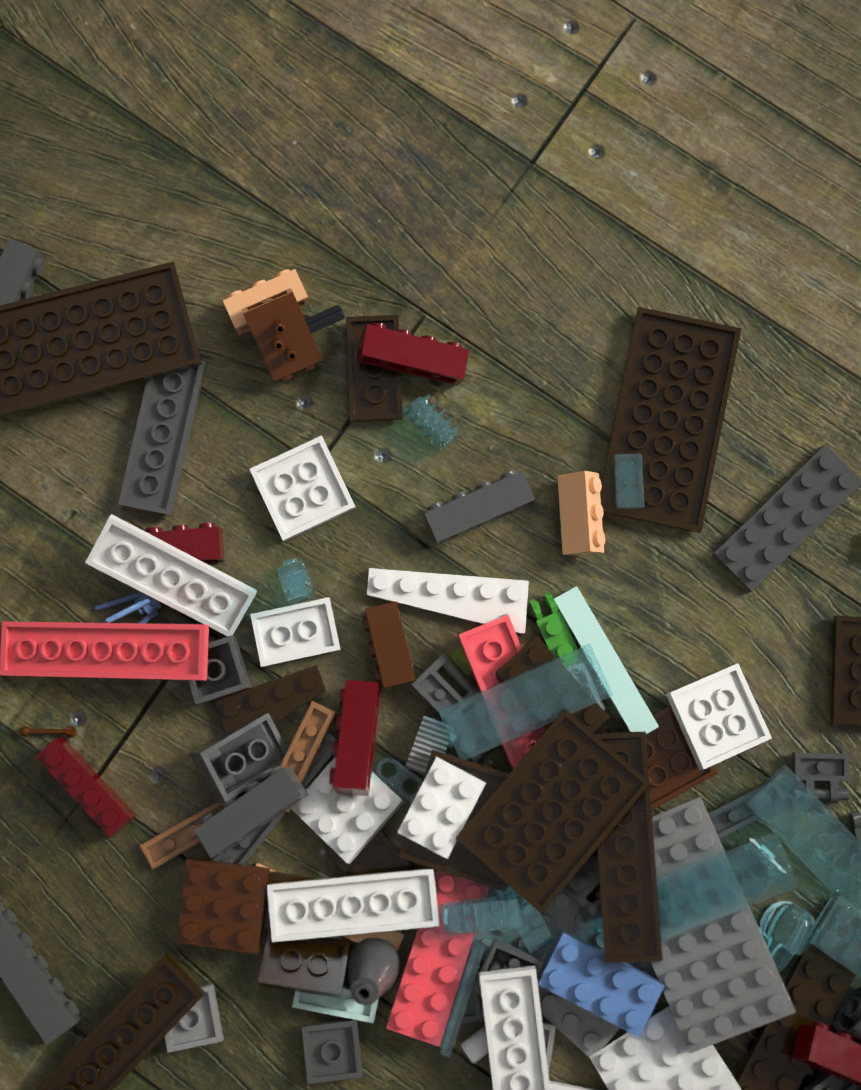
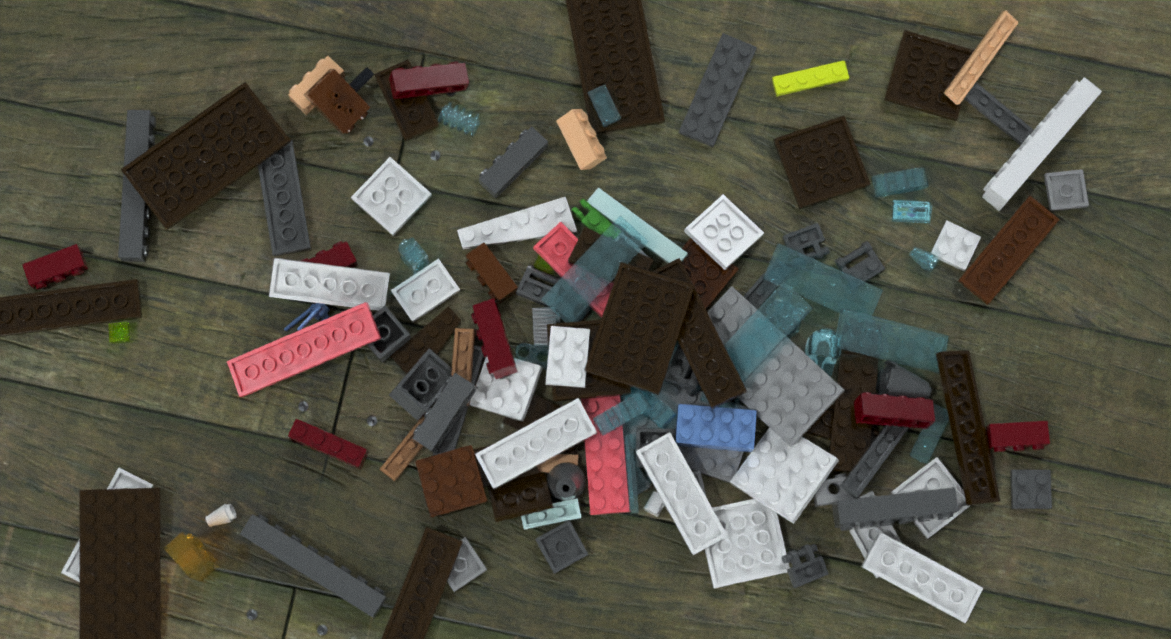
camera: 25 degrees left, 5 degrees down
reddish brown hinge [20,726,76,738] -> none

